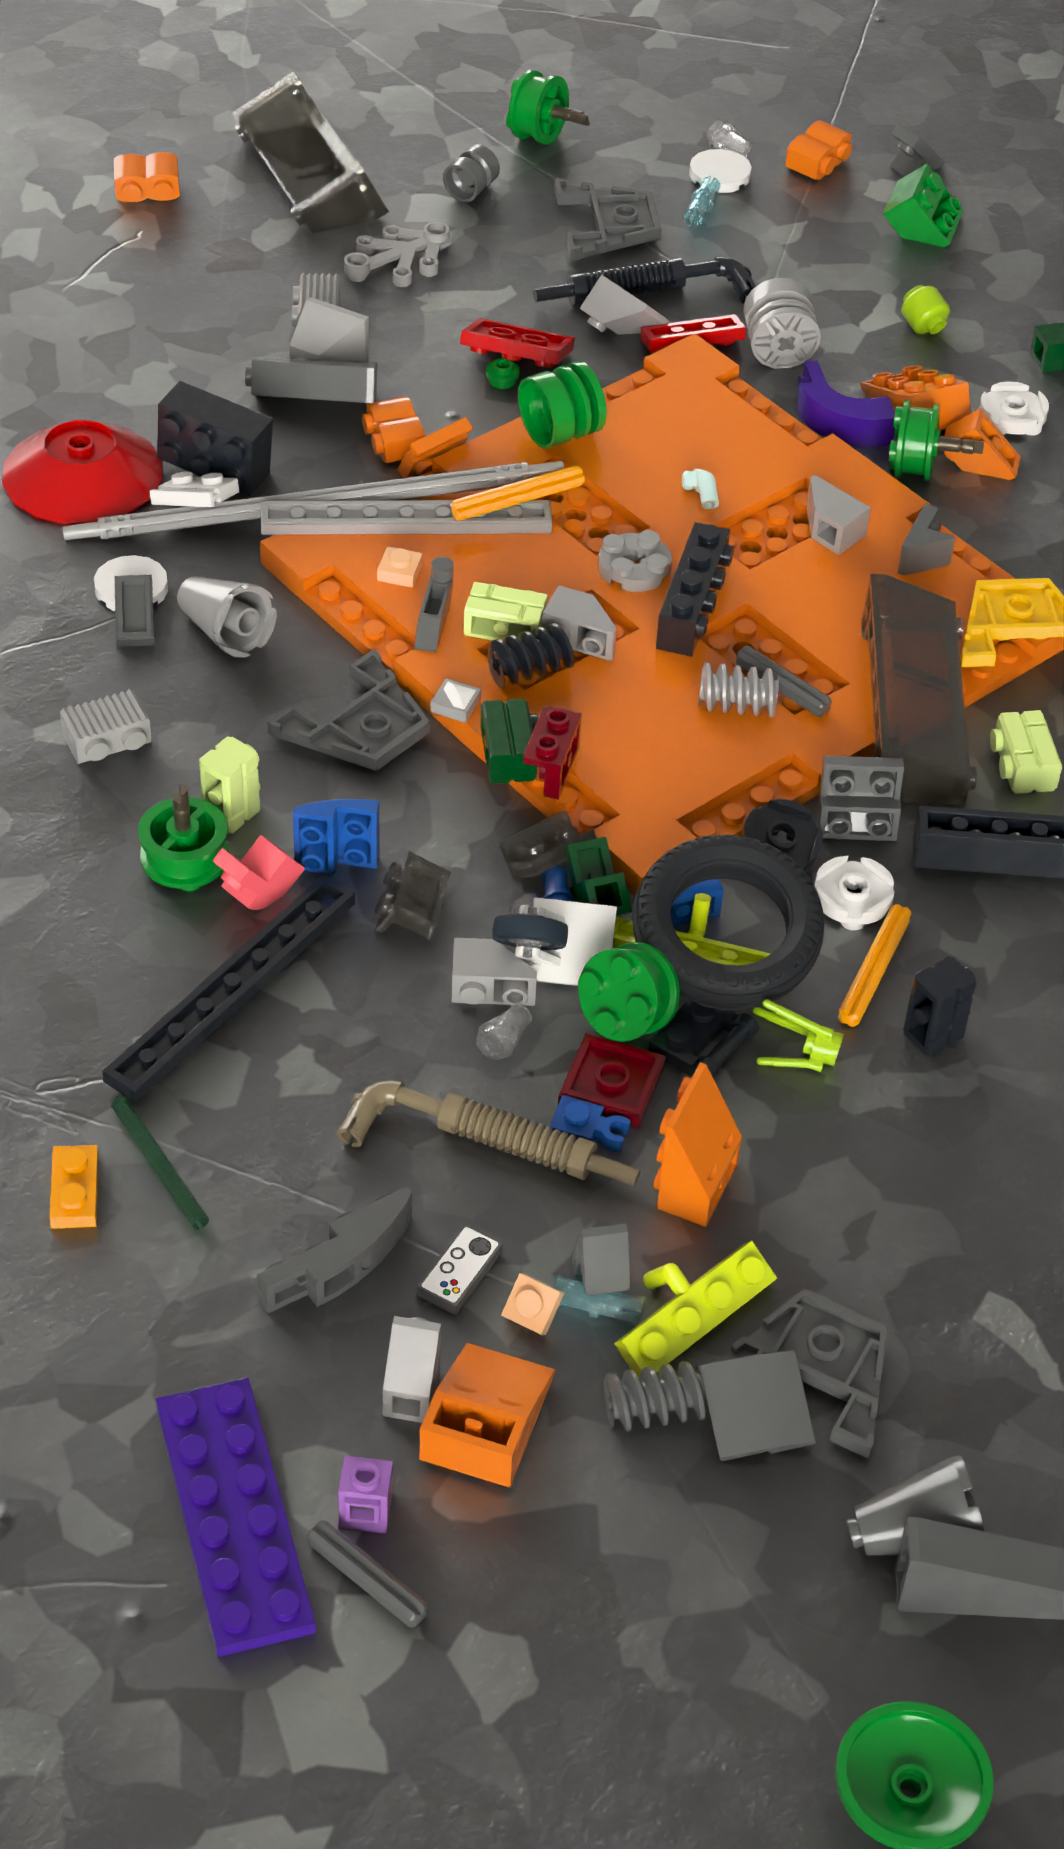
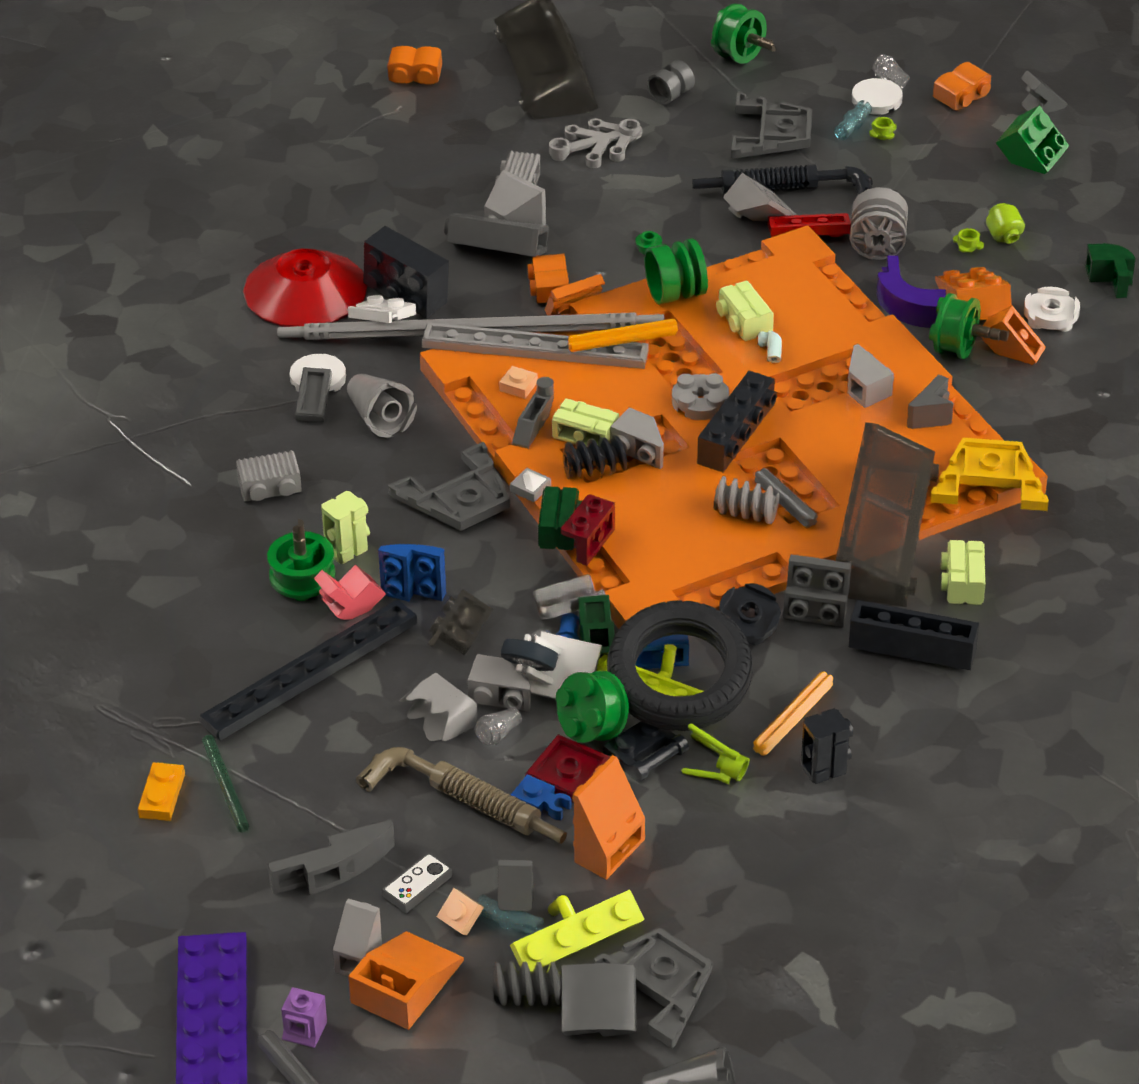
camera: 15 degrees right, 5 degrees down
red plate [460,318,575,367] -> none
white plate [814,856,894,930] -> none
none -> light grey piece [399,672,477,741]
none -> yellowish green brick [716,280,774,341]
none -> lime plate [869,117,897,140]
none -> lime plate [953,228,984,252]

